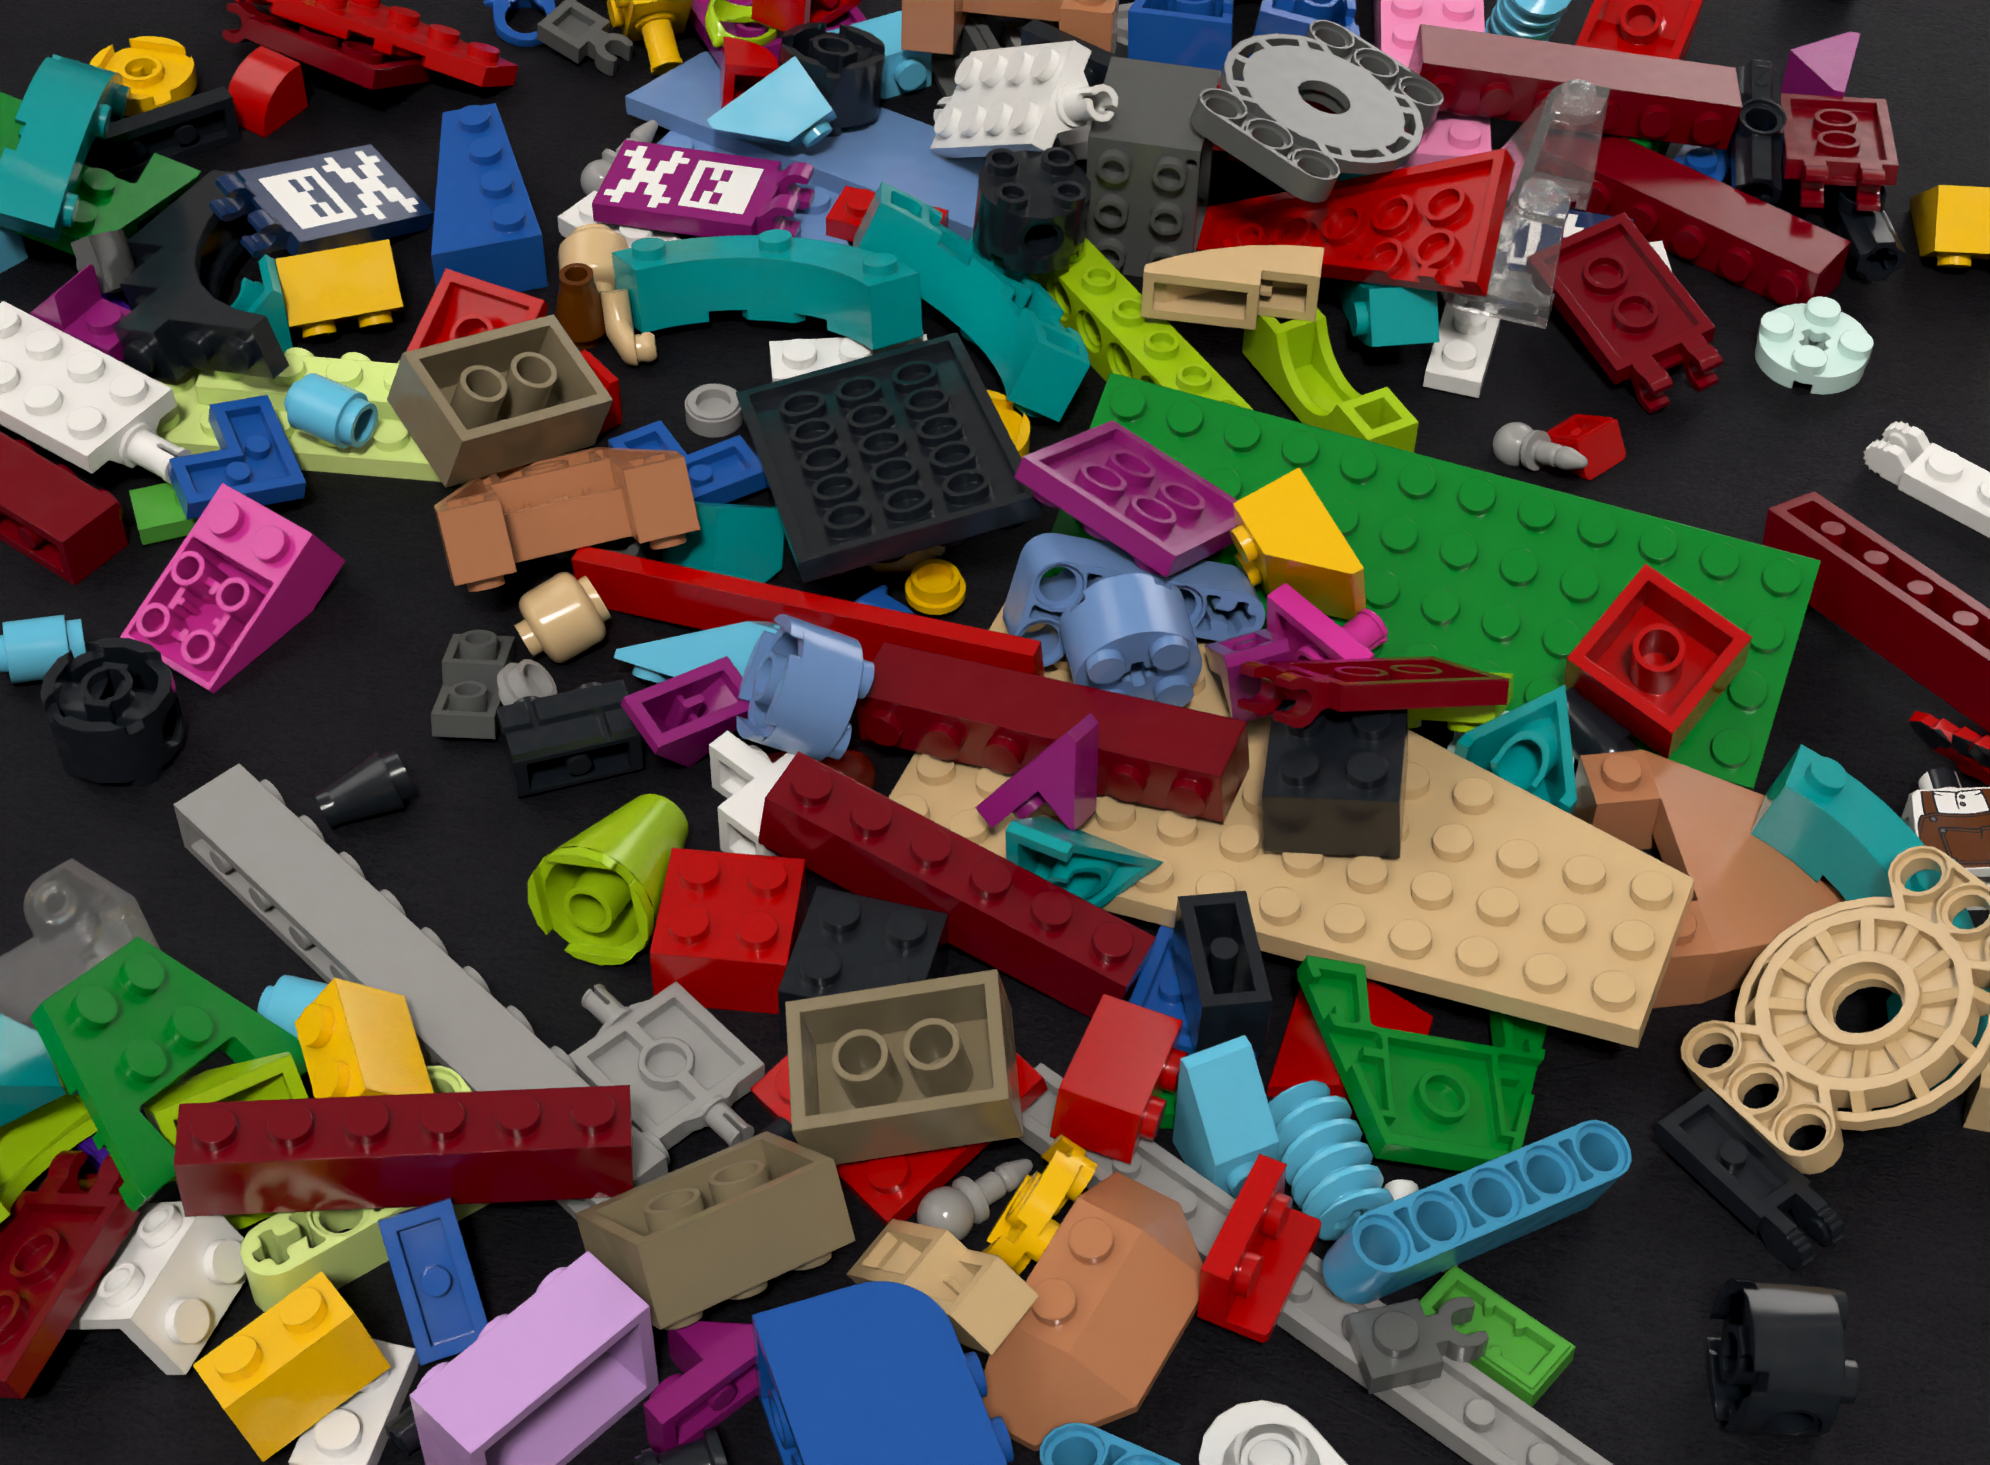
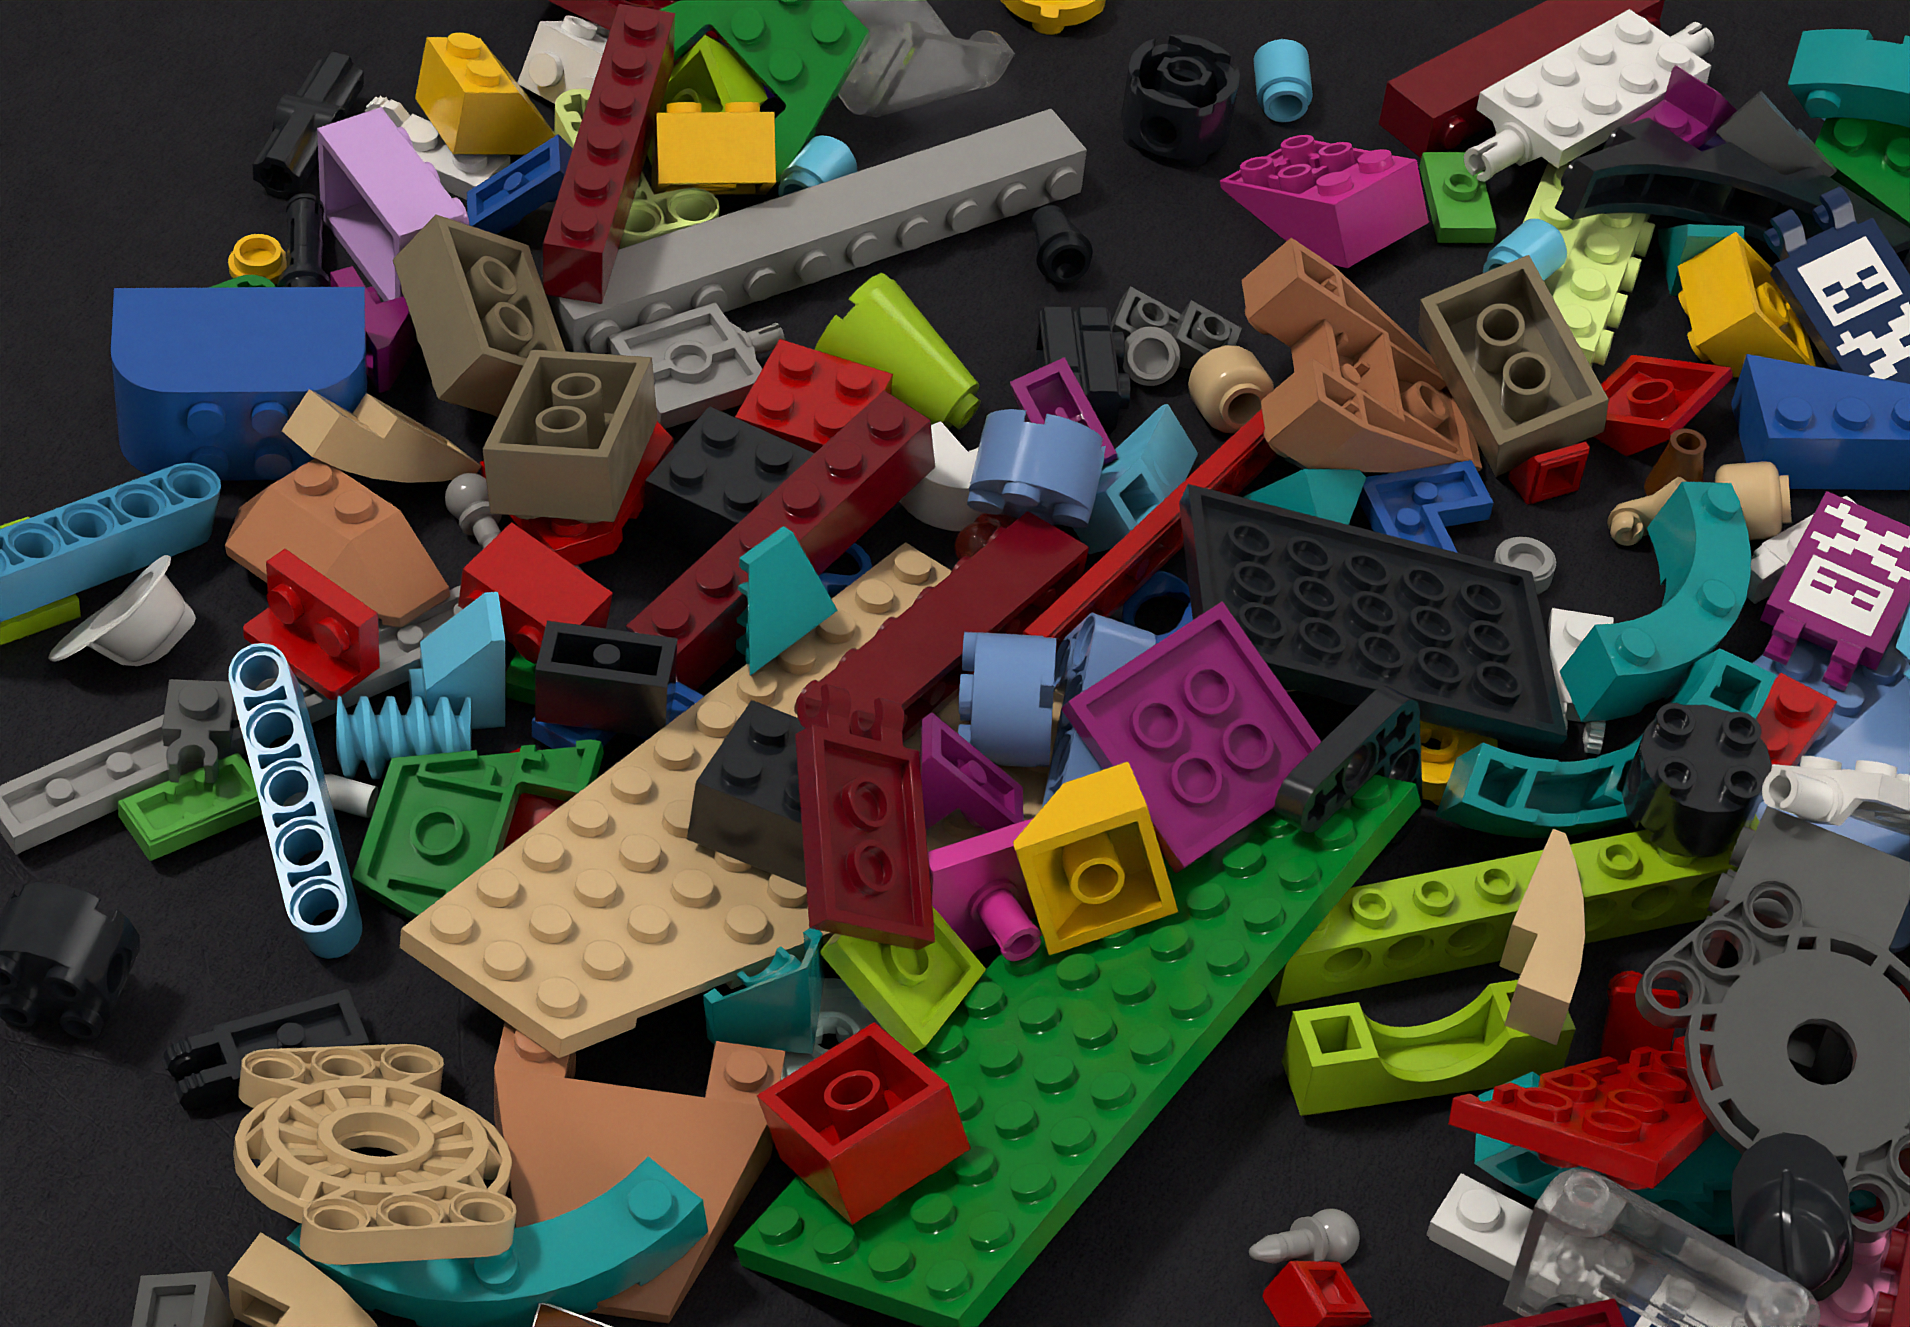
camera: 100 degrees right, 0 degrees up
blue plate [168,395,306,520] -> none
magenta slope [975,713,1099,831] -> none
yellow plate [982,1134,1098,1275] -> none
none -> black beam [1274,686,1423,843]
none -> black piece [1731,1132,1854,1306]

